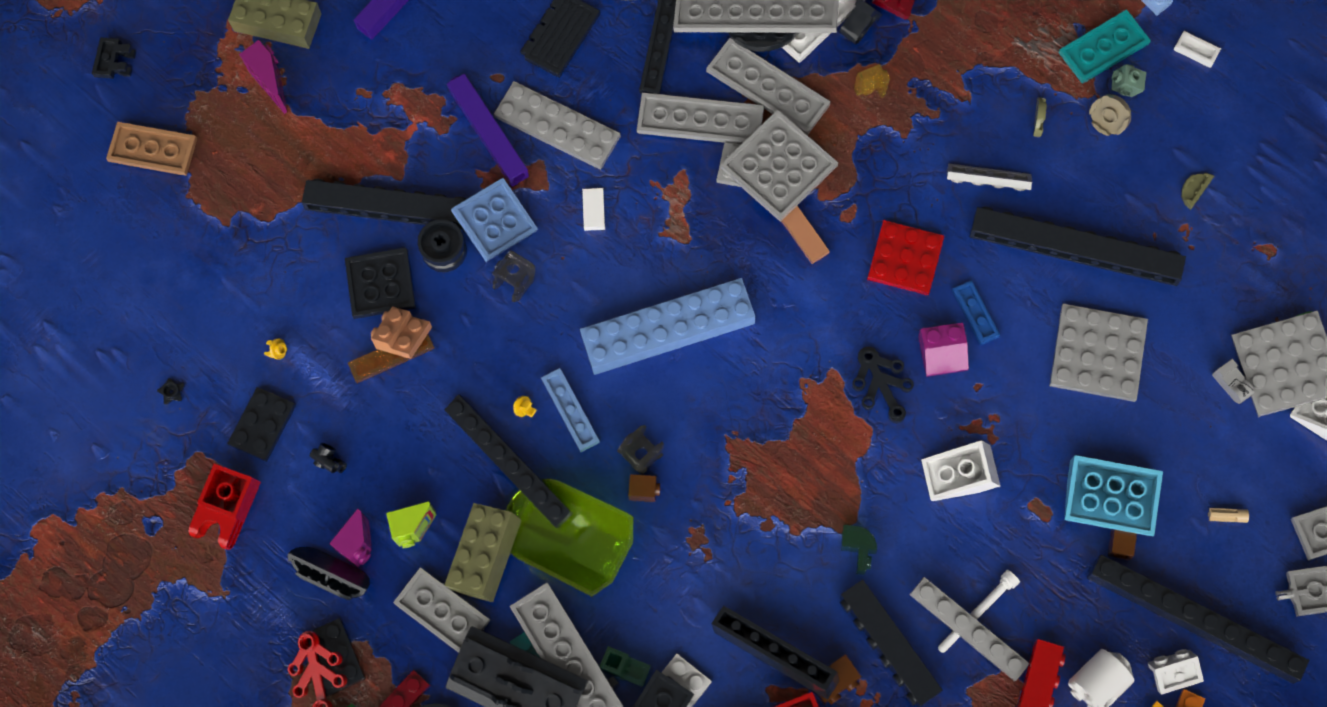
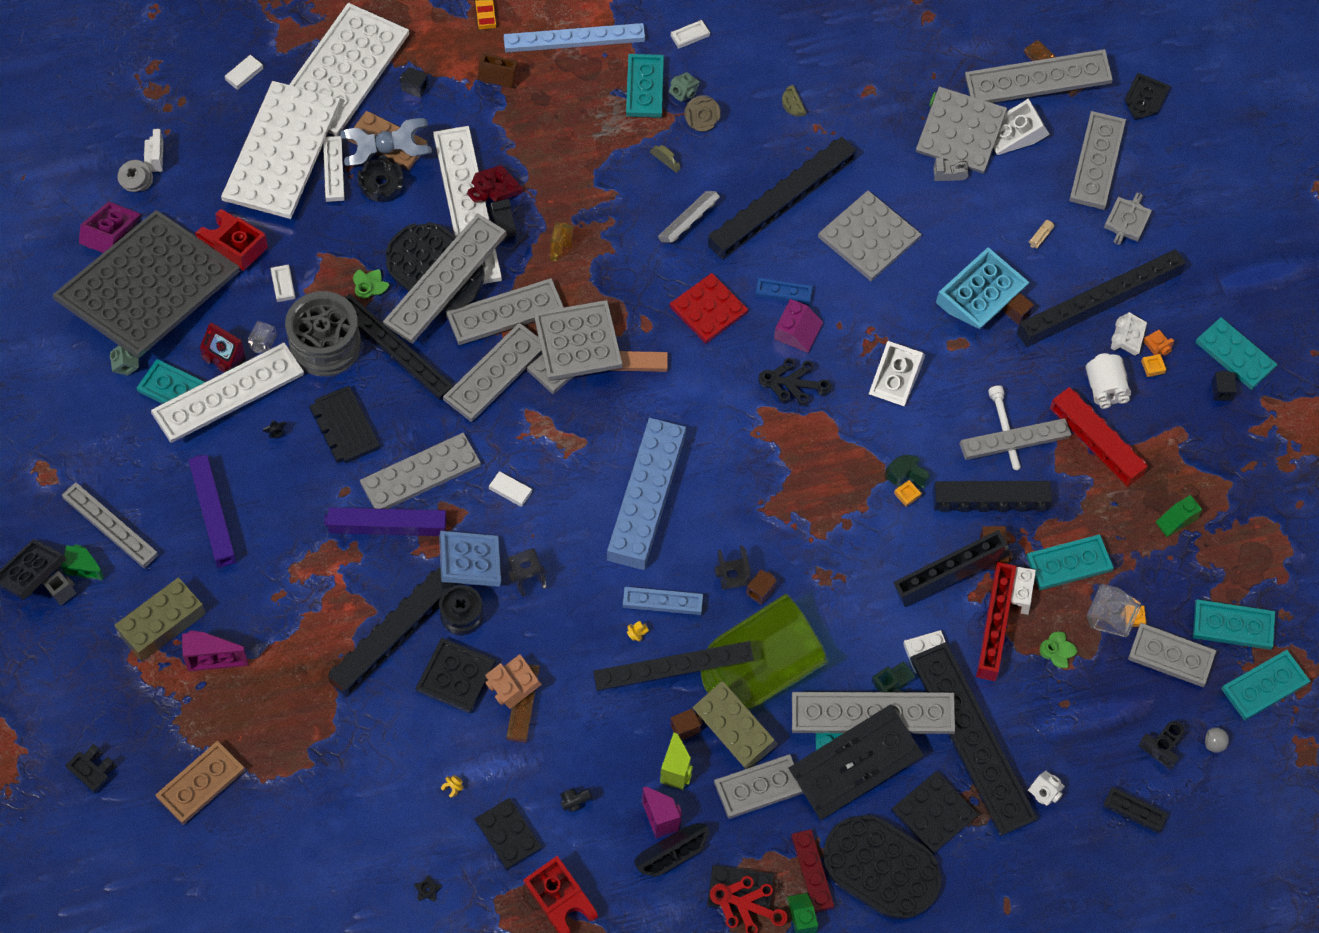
camera: 65 degrees left, 10 degrees down
none -> reddish brown brick [670,708,702,741]
none -> light orange plate [894,480,922,507]

